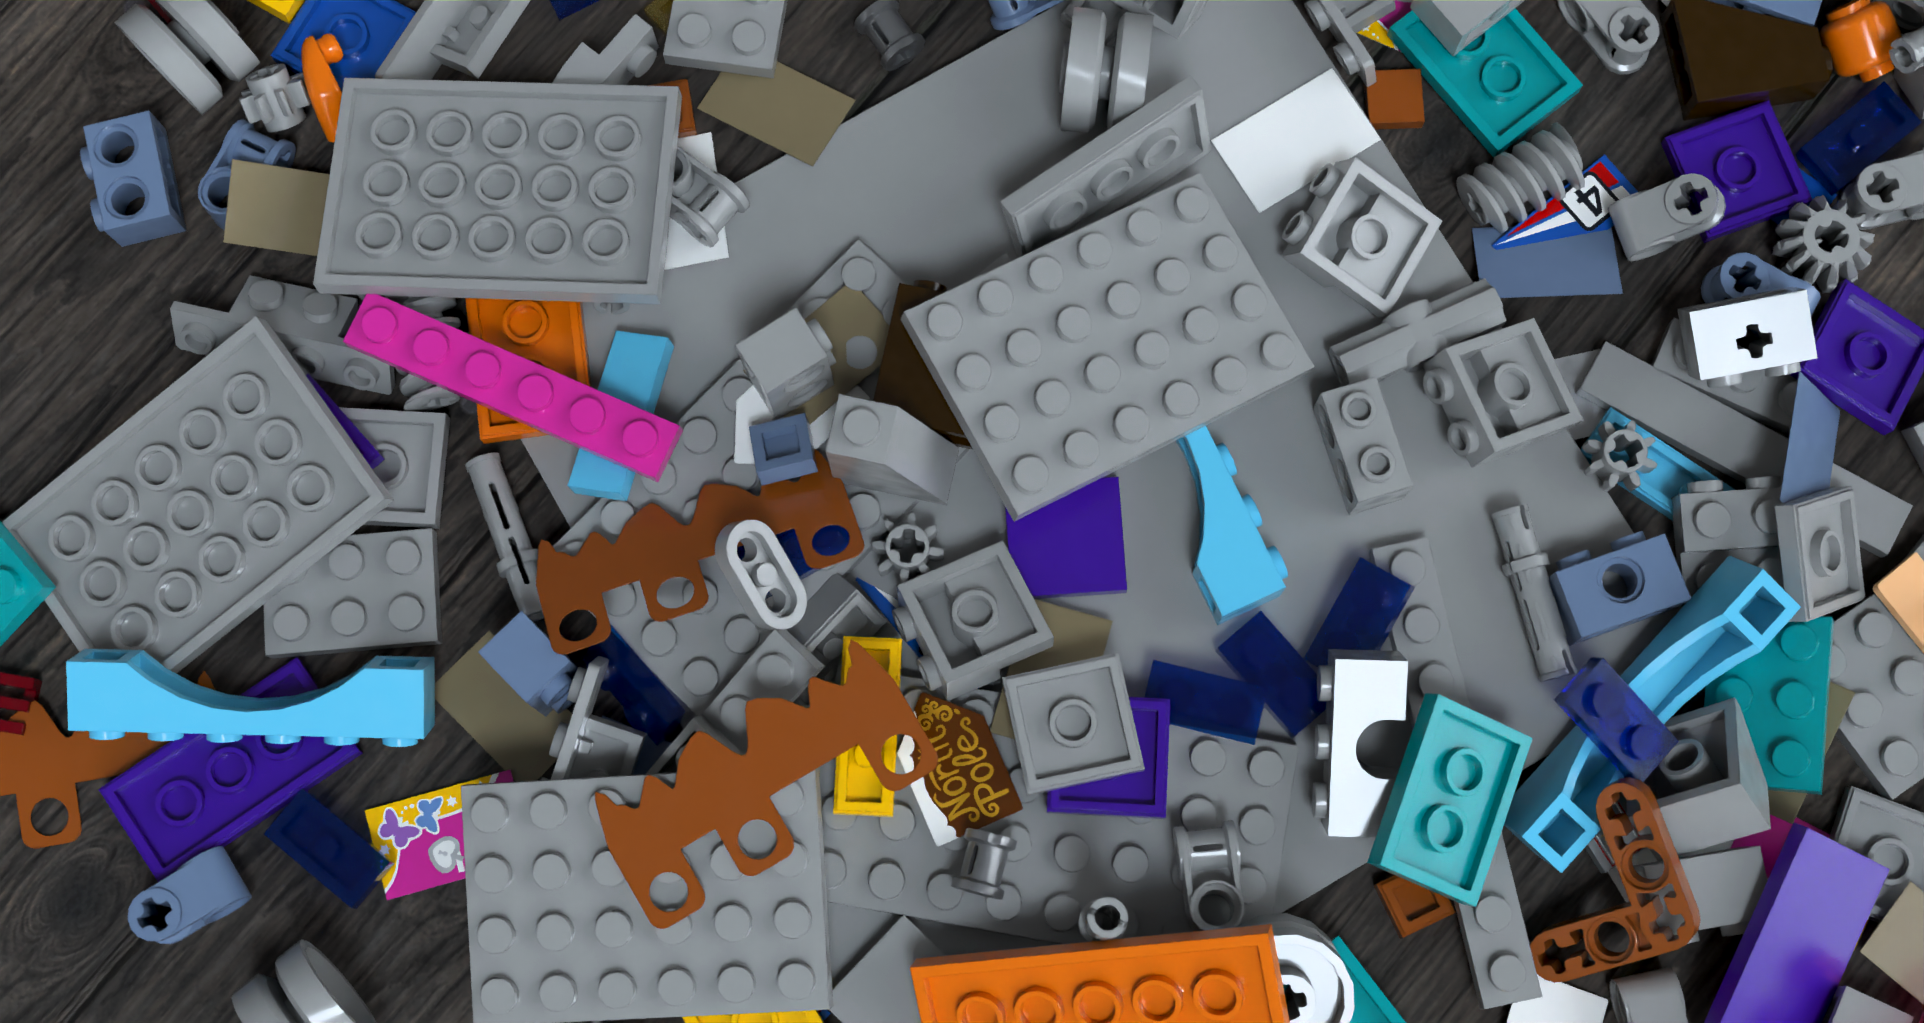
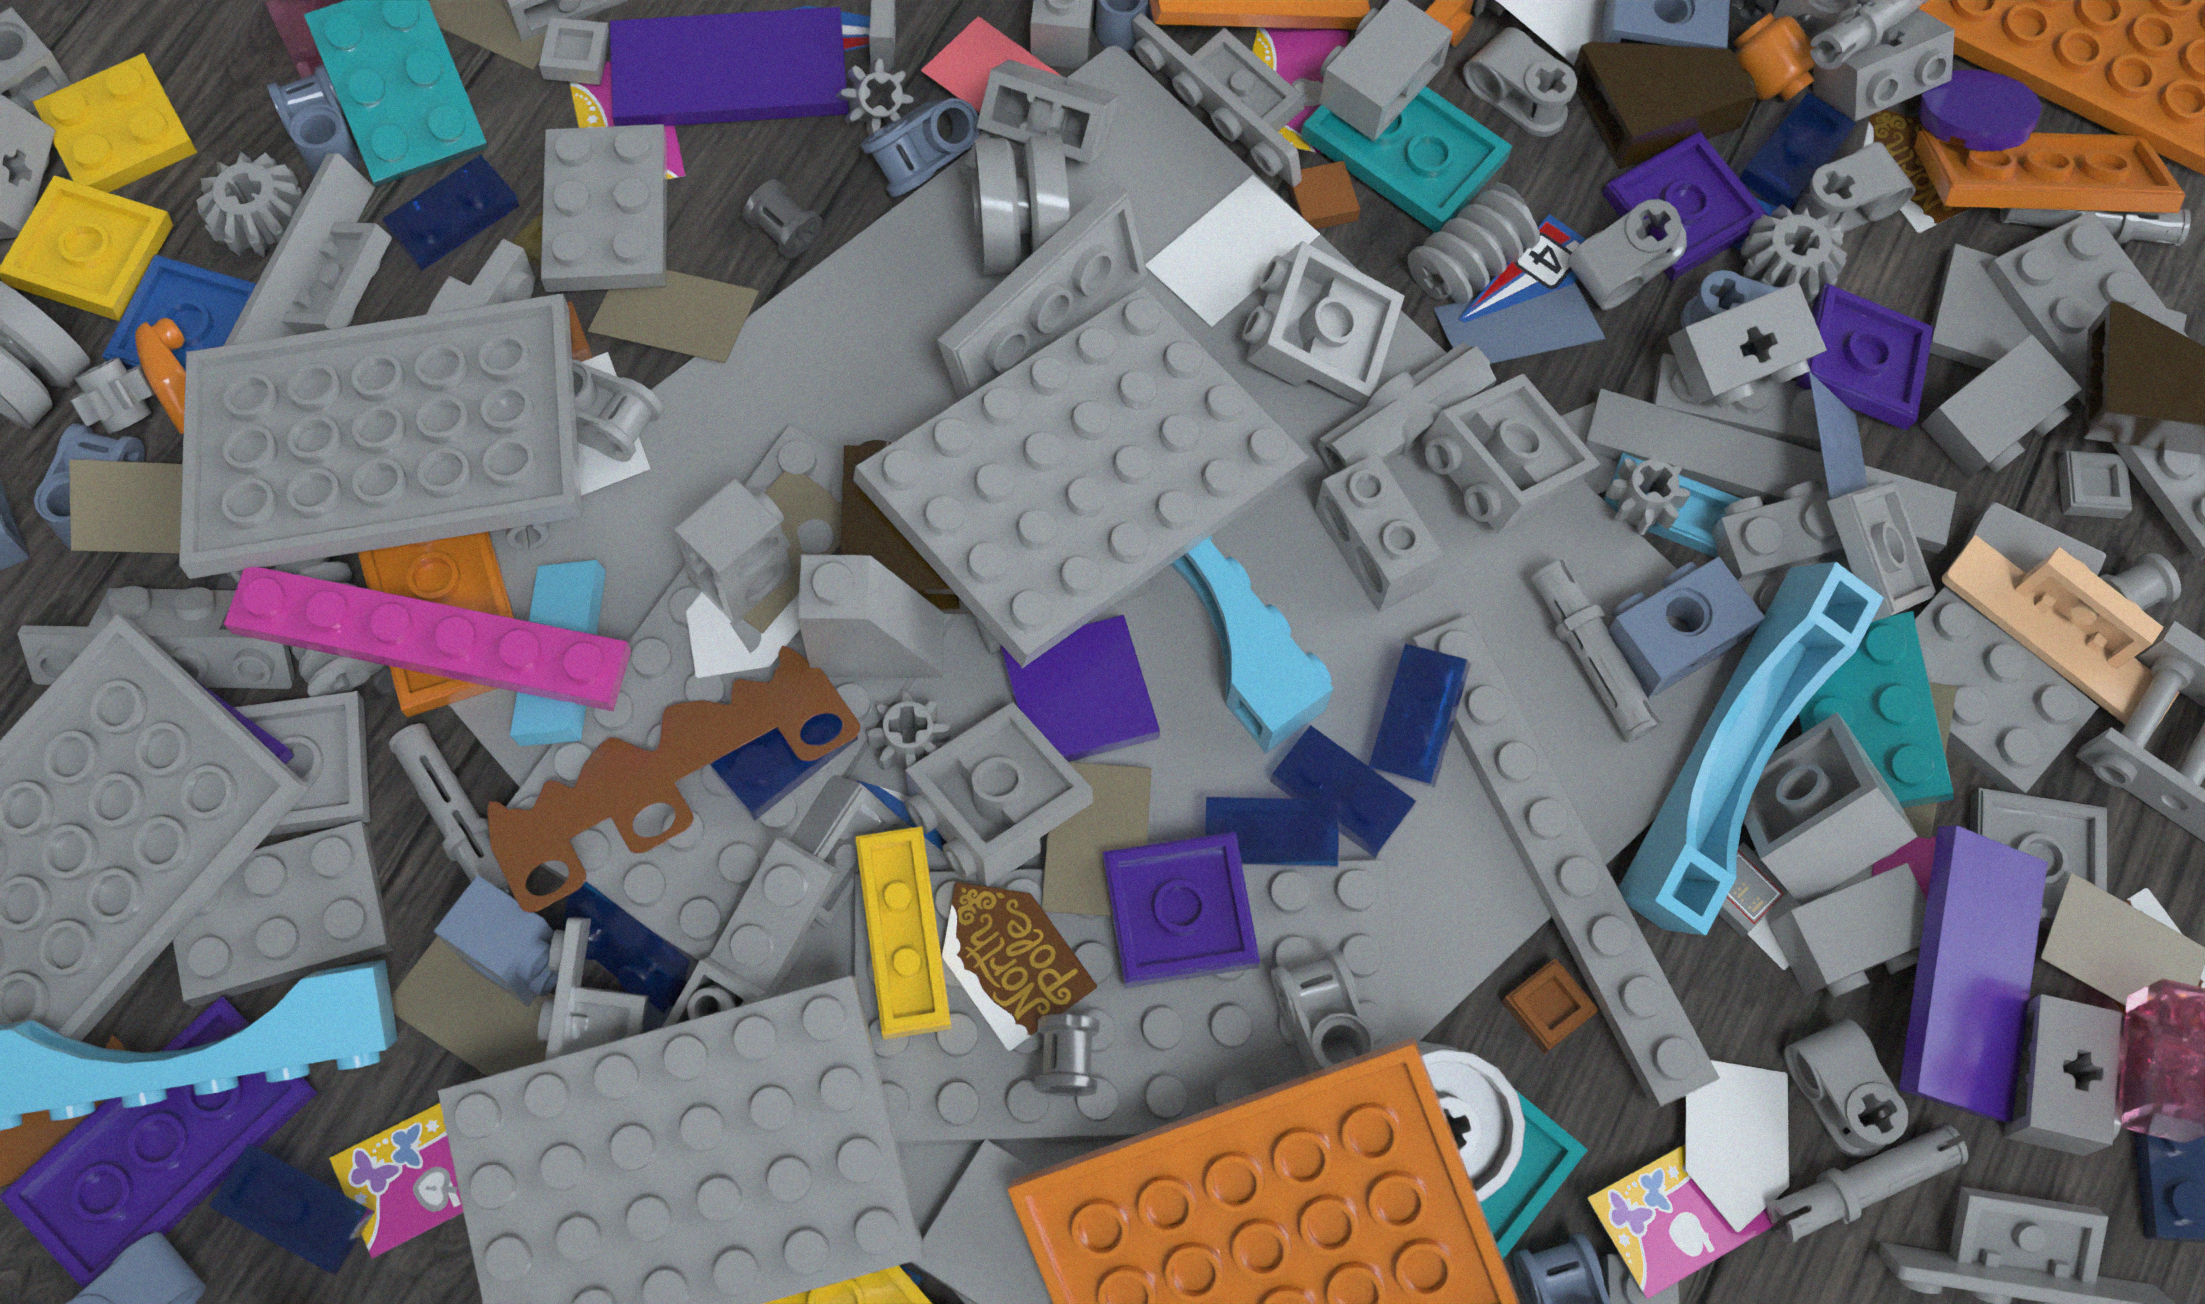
camera: 20 degrees left, 10 degrees down
dark orange piece [595,639,938,929] -> none
light grey plate [715,519,807,630] -> none
sand blue plate [749,413,818,486] -> none
light grey tile [1002,653,1145,796] -> none
light grey pin [1078,897,1128,942] -> none
arch [1312,649,1408,838] -> none
teal plate [1367,693,1533,907] -> none
dark orange beam [1530,777,1701,983] -> none
clear blue plate [1554,657,1679,782] -> none

